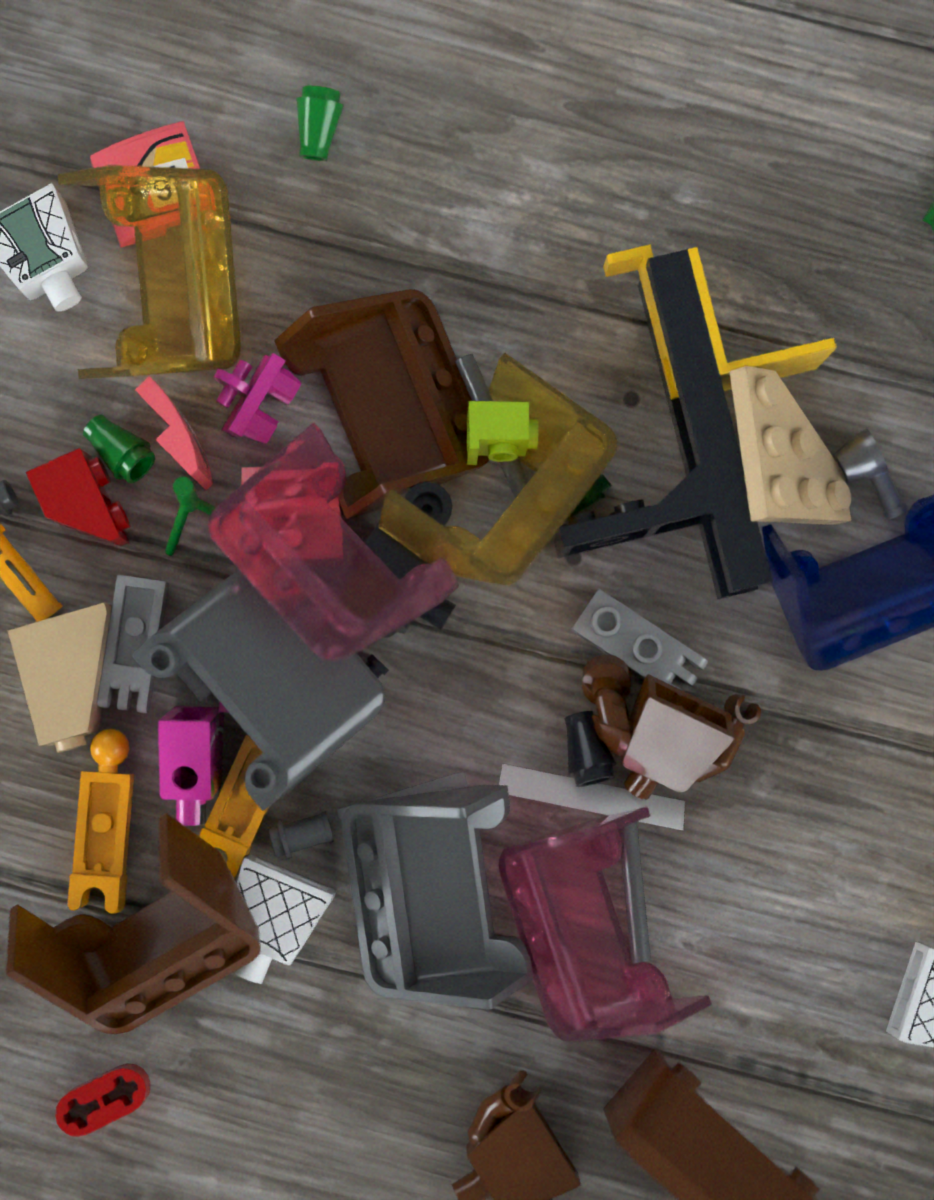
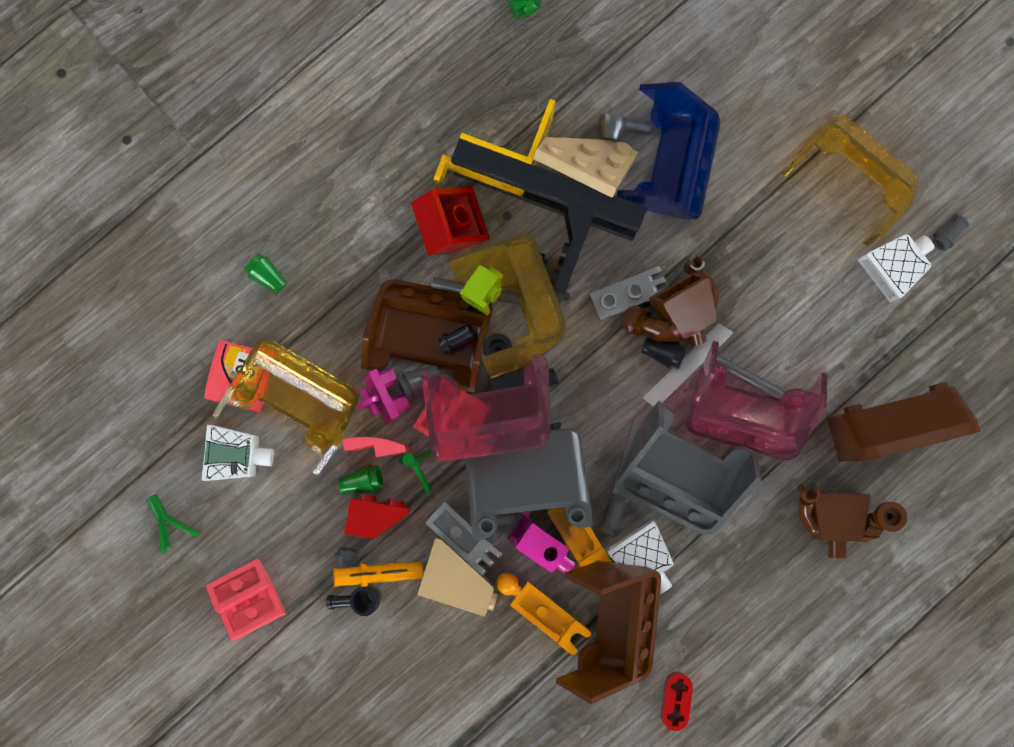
camera: 55 degrees left, 0 degrees up
none -> dark grey cone [397,365,442,399]
none -> red slope [411,187,490,256]
none -> black pin [438,323,477,354]

